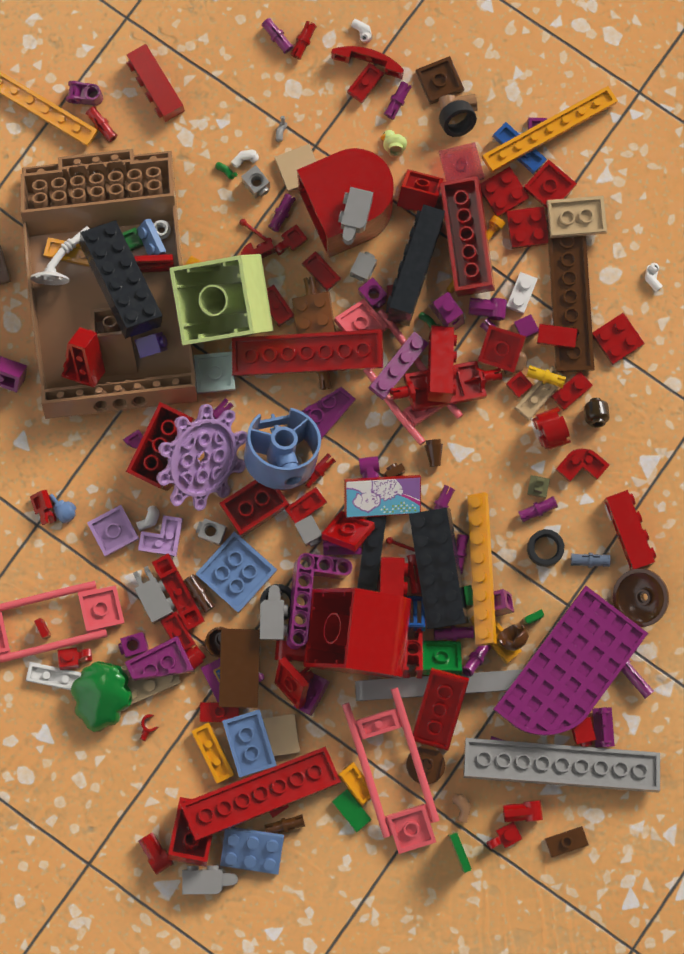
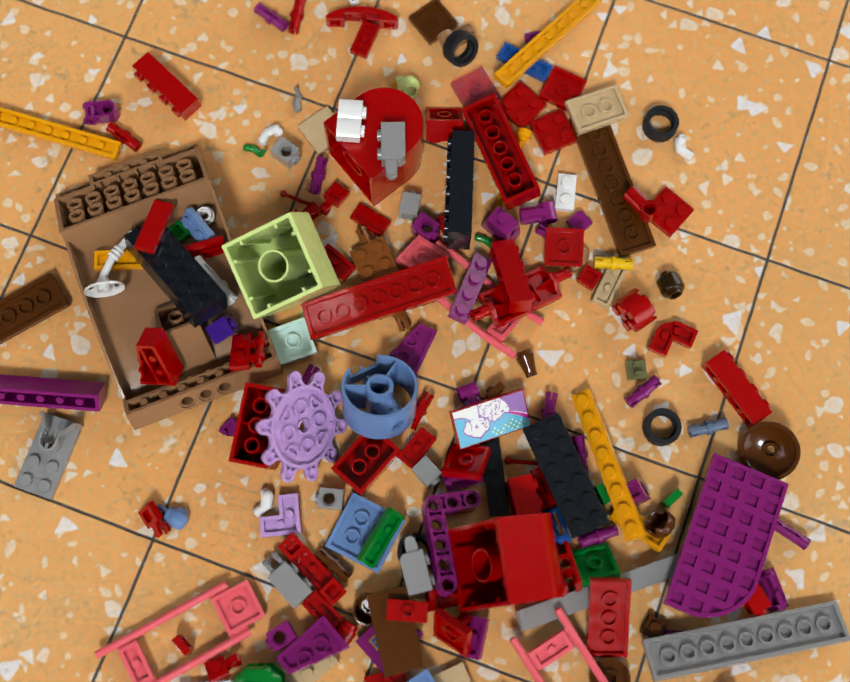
camera: 20 degrees left, 5 degrees down
lavender plate [87,505,139,557] -> none
magenta pin [384,81,412,120] -> none
magenta pin [462,645,491,677] -> none
red tile [537,324,577,349] -> none
red plate [551,371,593,411] -> none
none -> red tile [134,200,174,254]
none -> white pin [195,255,238,305]
none -> red plate [229,331,267,371]
none -> white brick [336,99,367,143]
none -> green plate [356,506,405,569]
none -> red plate [386,598,429,623]
none -> red piece [622,186,658,223]
none -> reddish brown plate [640,614,668,638]
none -> black tyre [642,105,679,142]

